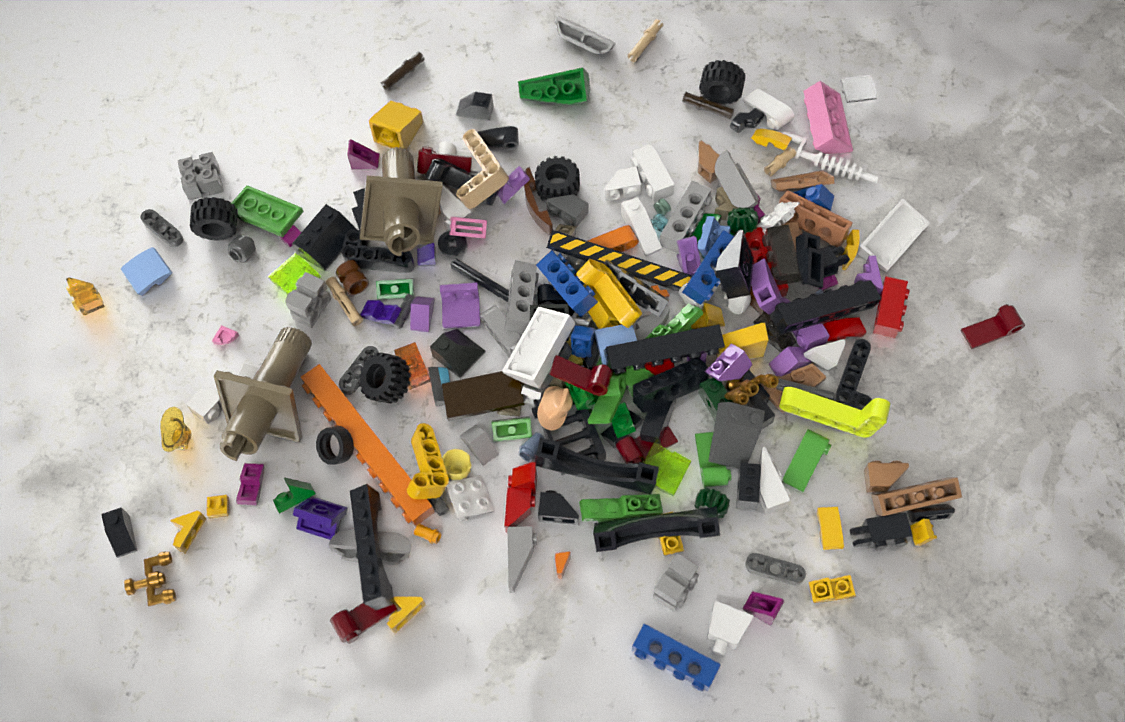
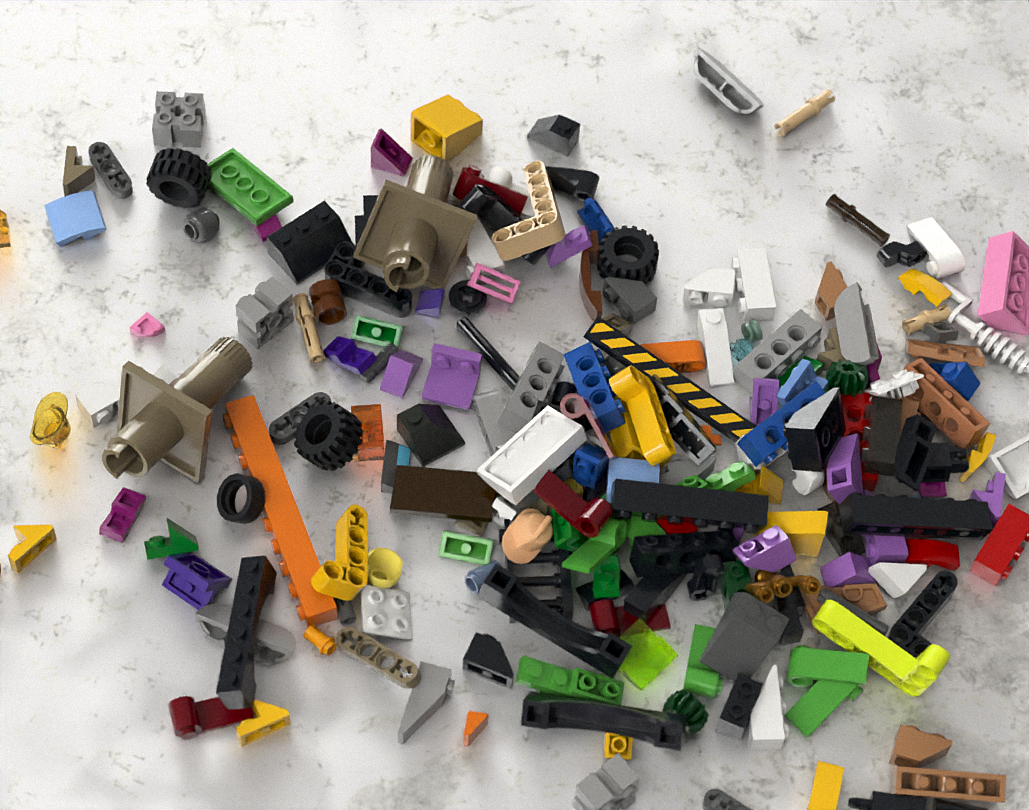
camera: 10 degrees right, 5 degrees down
yellow tile [207,495,229,519] -> none
clear neon green slope [268,253,321,295] -> none
dark brown pin [380,51,425,91] -> none
light grey slope [460,425,499,466] -> none
red slope [504,488,536,533] -> none
red slope [508,462,537,495] -> none
green wedge [518,67,591,105] -> none
black tyre [699,60,746,105] -> none
none -> dark tan slope [62,146,96,196]
none -> dark tan beam [336,626,421,689]
none -> door [560,393,619,460]
none -> blue hinge [577,198,615,246]
none -> black piece [687,555,724,601]
none -> bright green door [786,645,869,688]
none -> dark grey plate [923,322,959,344]

